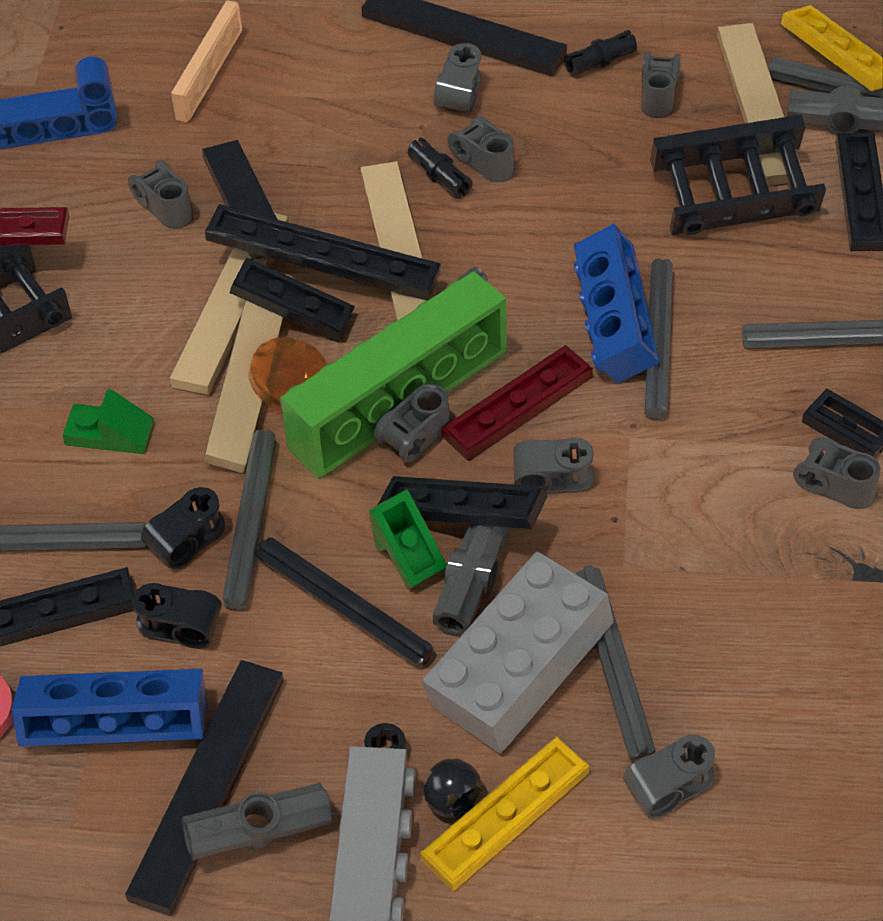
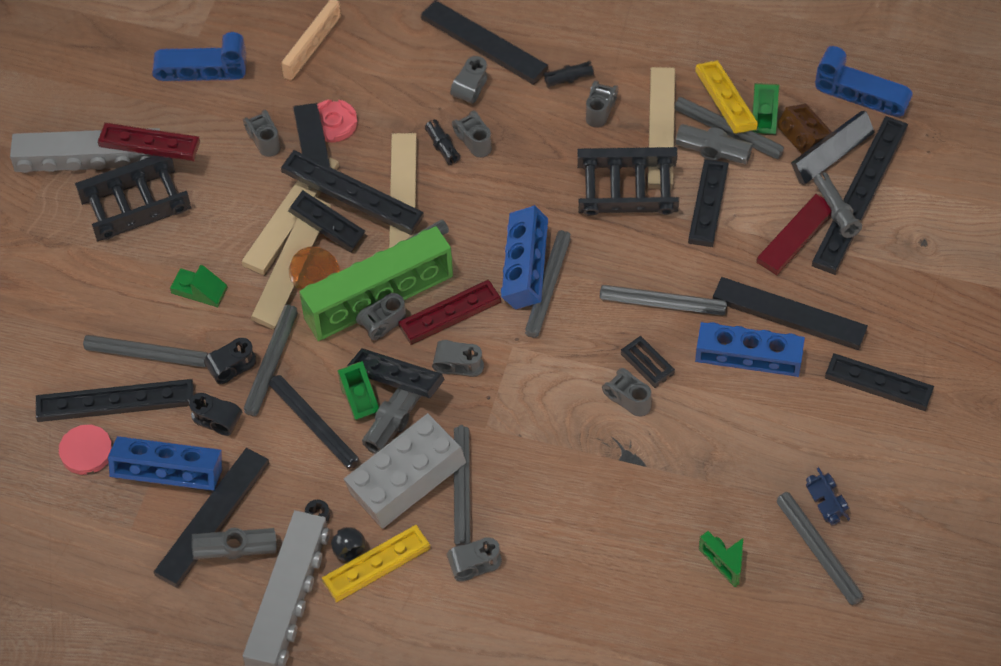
camera: 10 degrees right, 5 degrees up
none -> coral tile [317,99,357,143]

